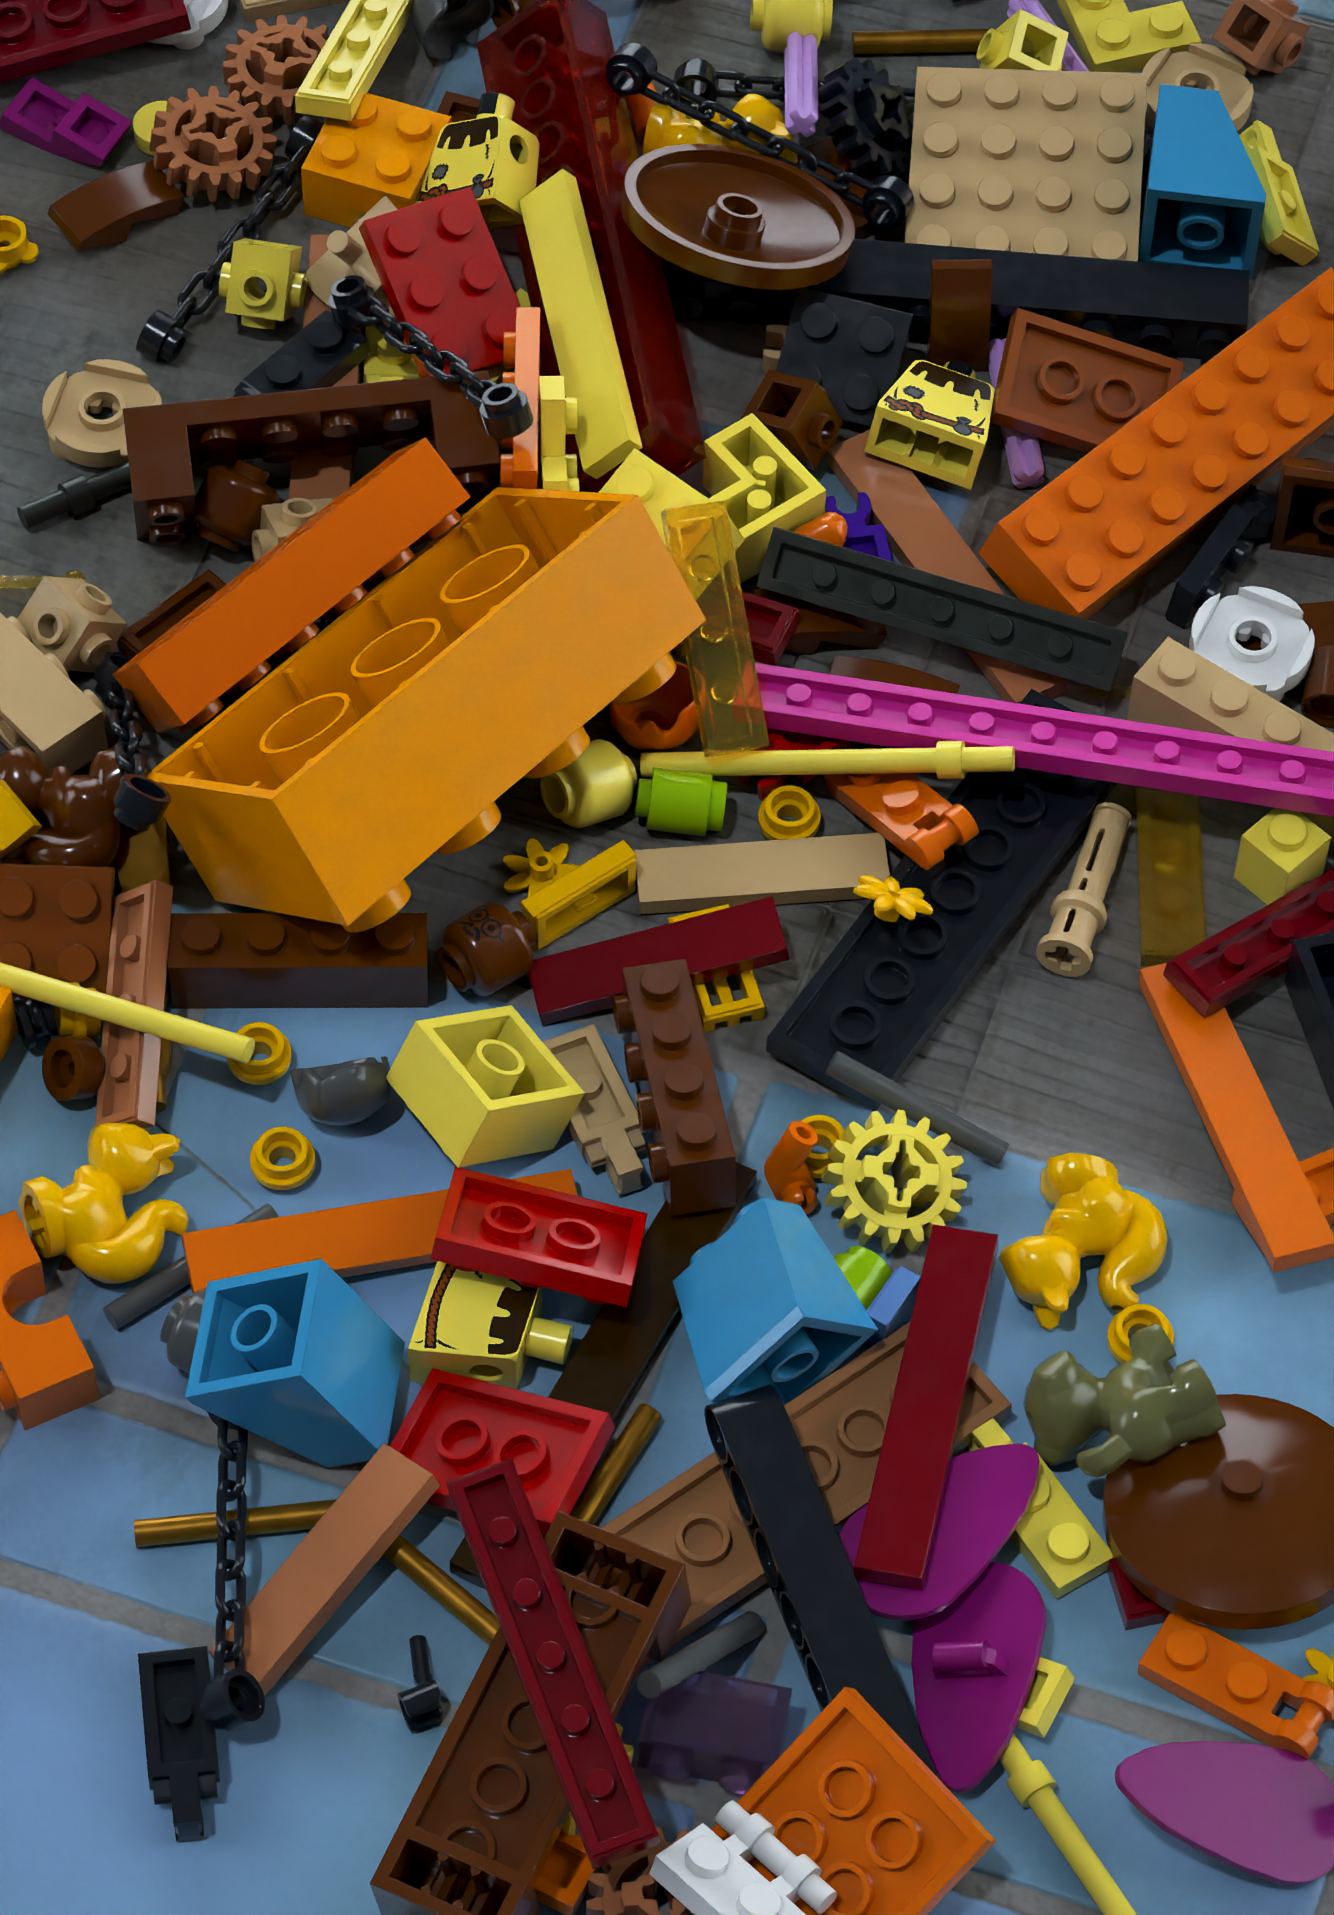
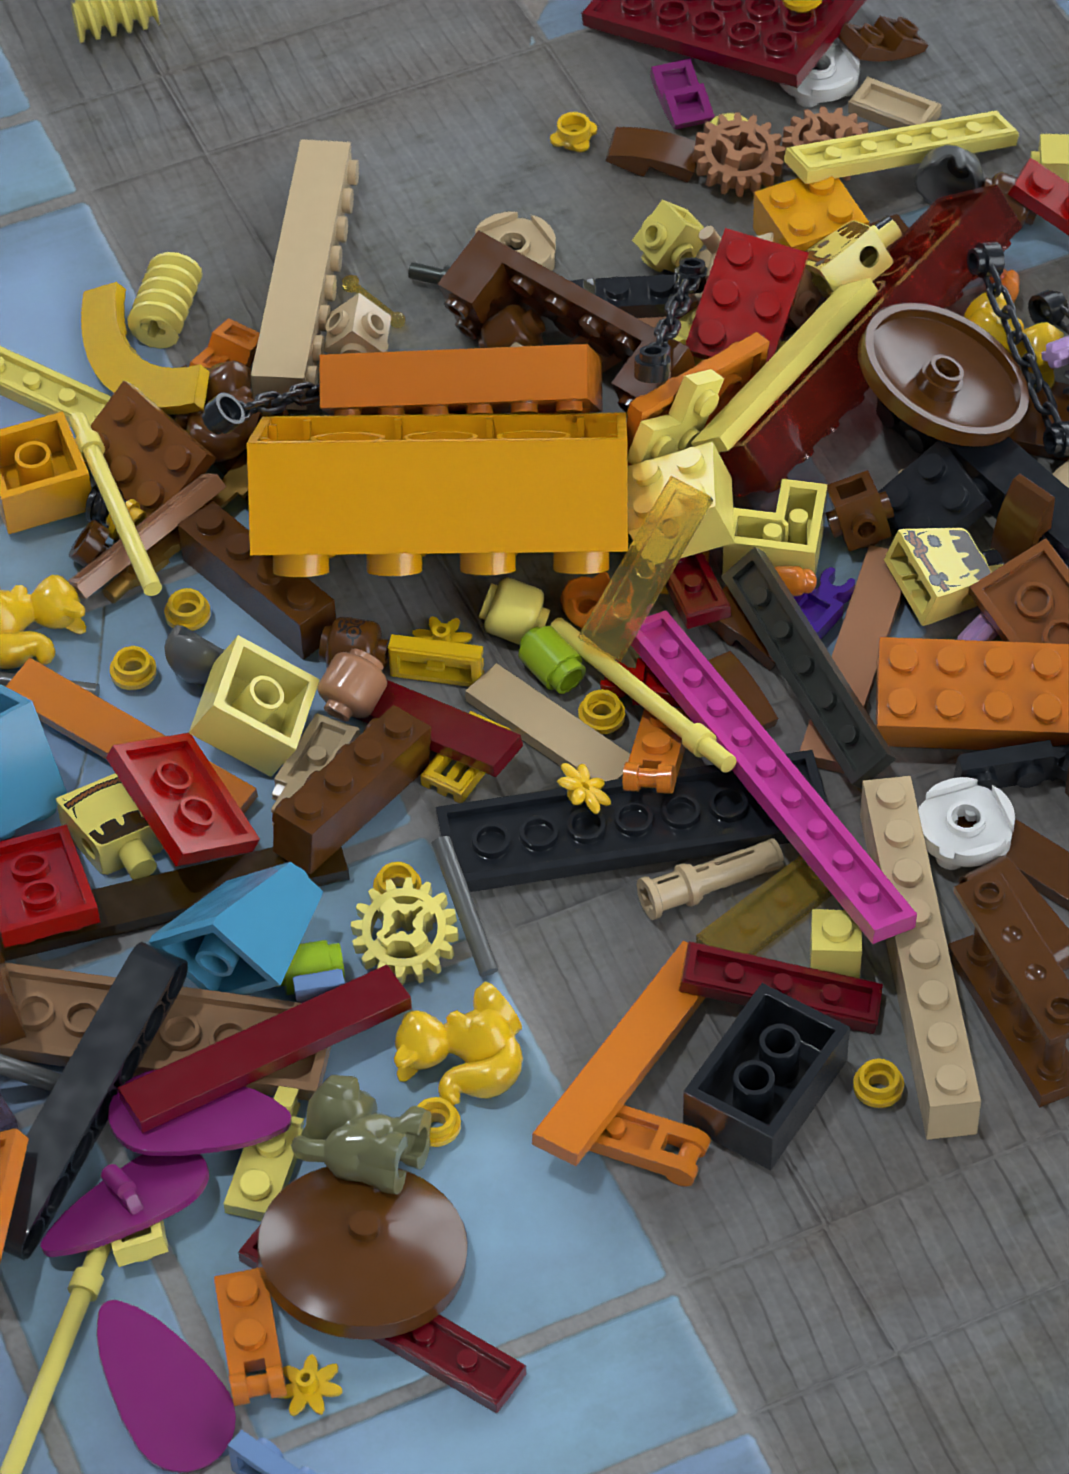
camera: 50 degrees right, 5 degrees down
black piece [136,114,324,363] -> none
pearl gold bar [570,1404,662,1525] -> none
orange arm [764,1121,818,1215] -> none
none -> nougat head [317,649,387,722]

